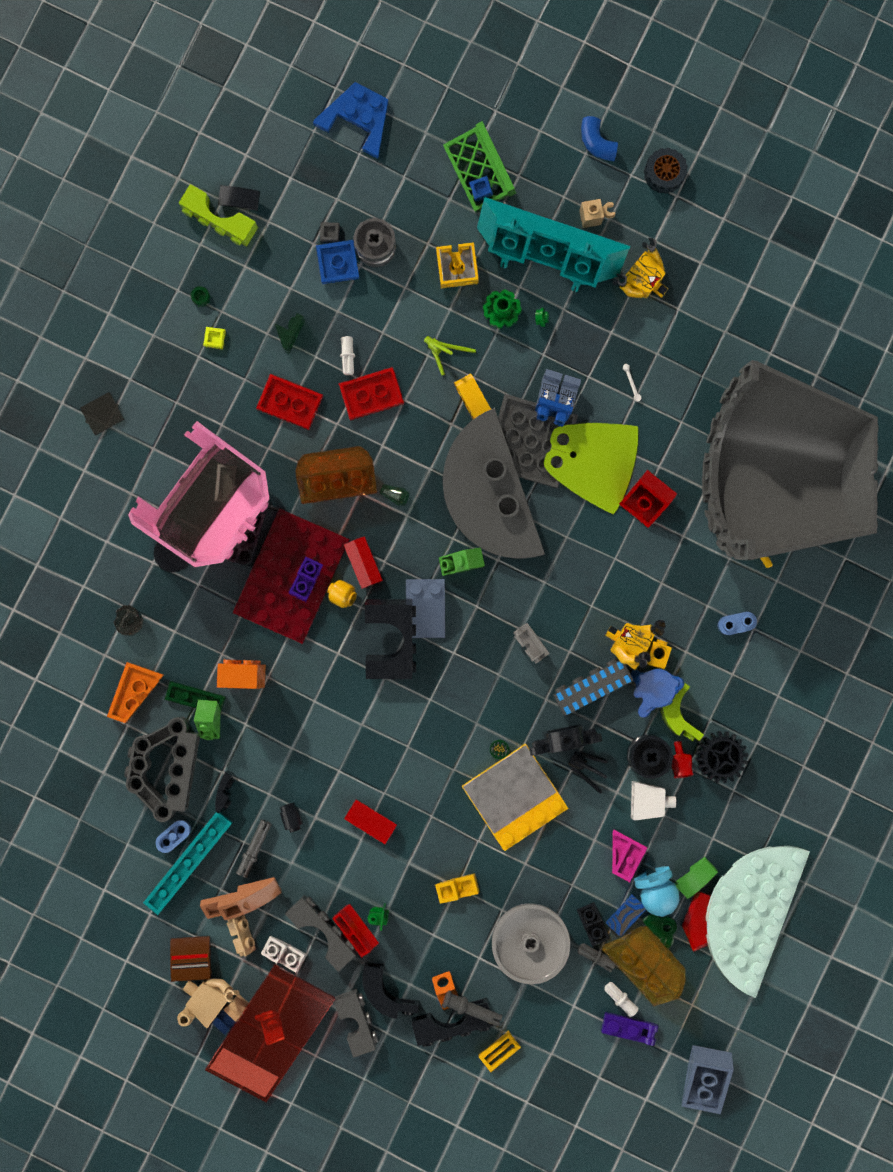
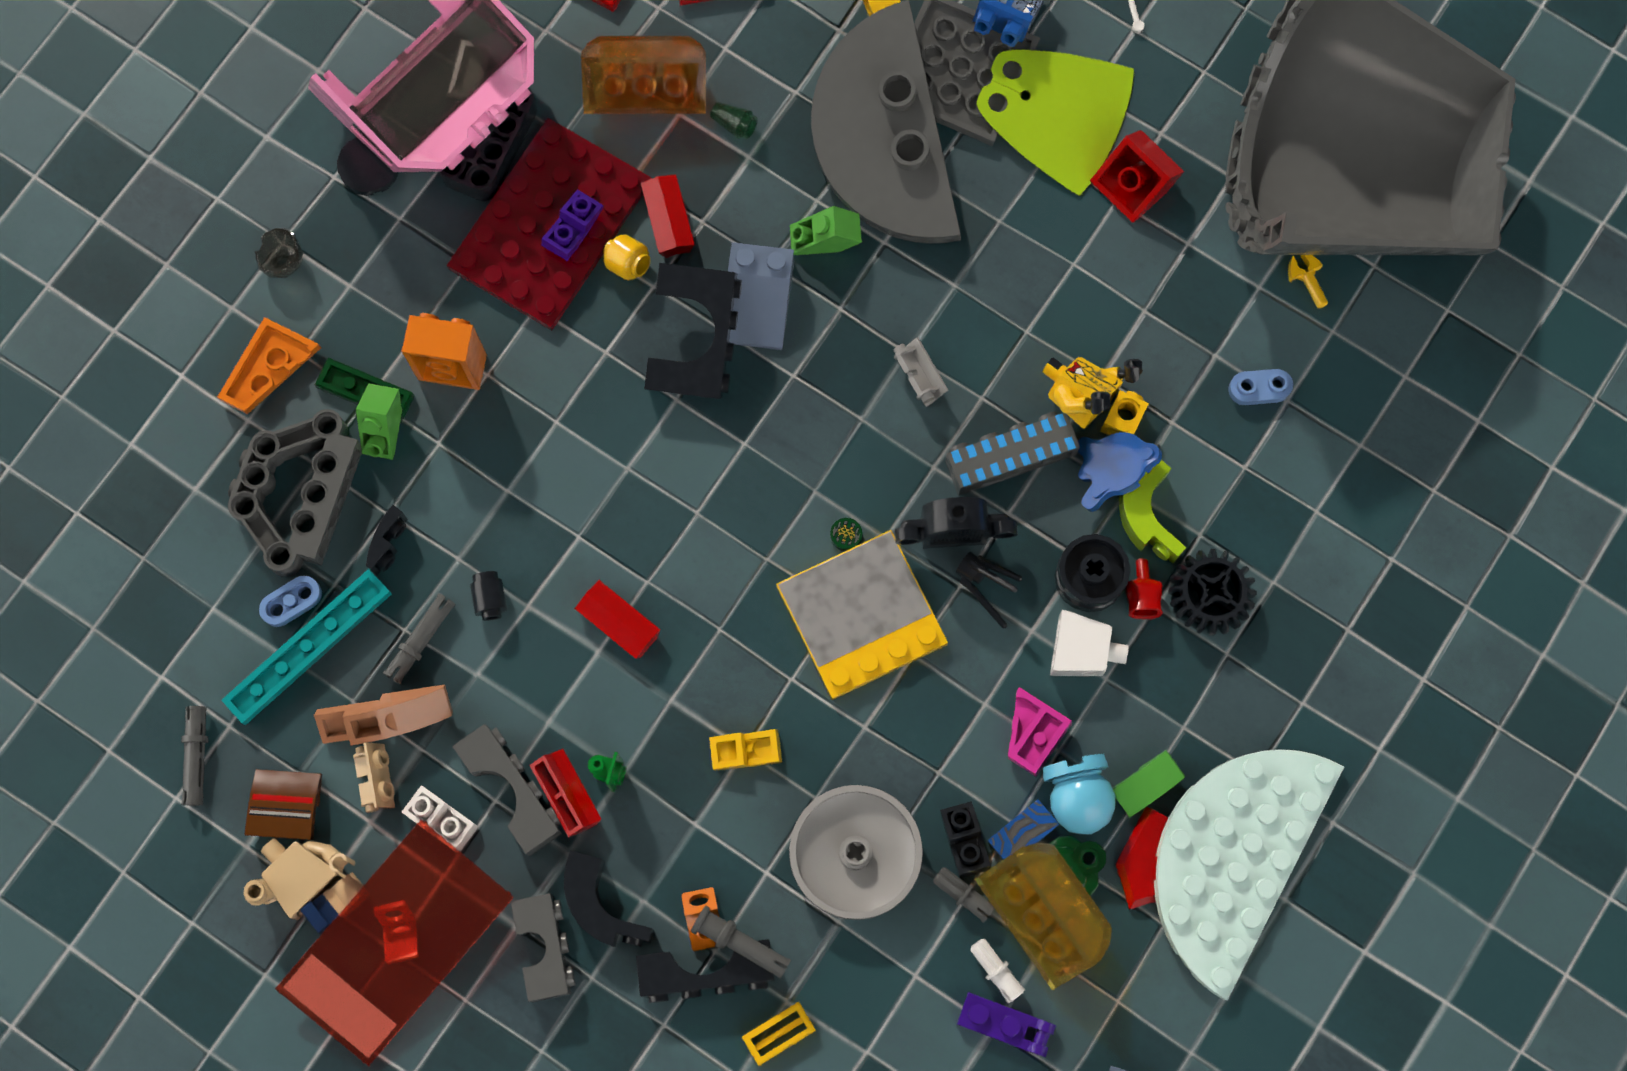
camera: 10 degrees right, 10 degrees down
none -> dark grey pin [181,706,208,806]

